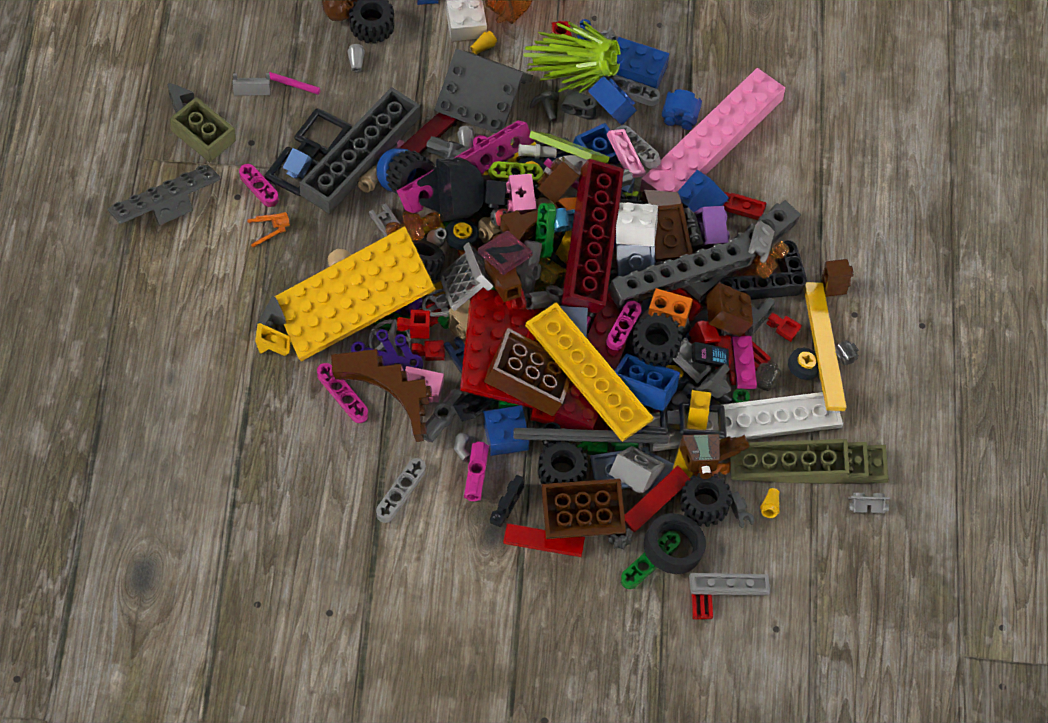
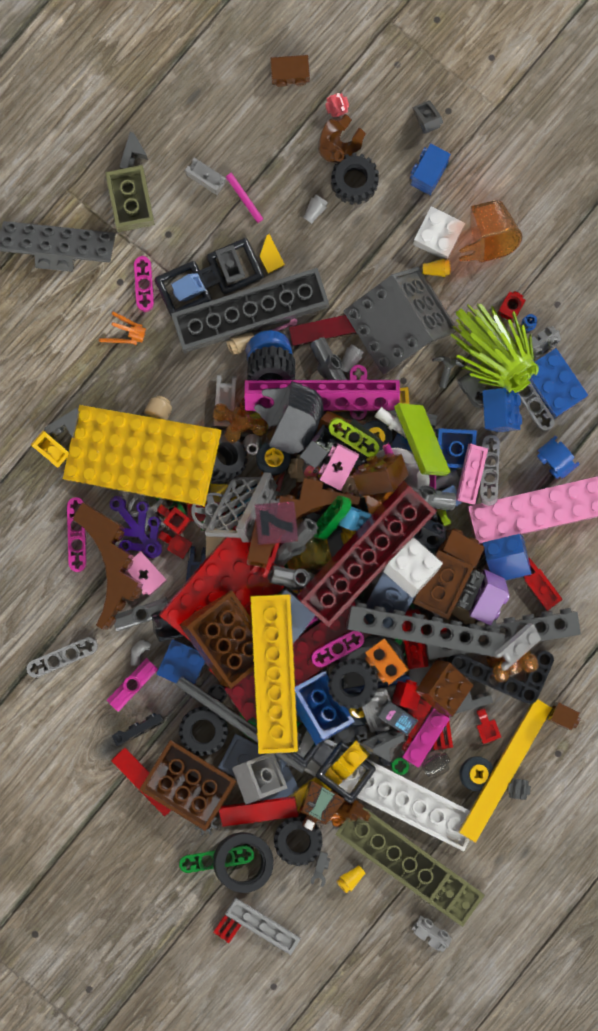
camera: 40 degrees right, 25 degrees up
none -> dark grey slope [215,245,245,283]
none -> yellow tile [260,234,285,274]

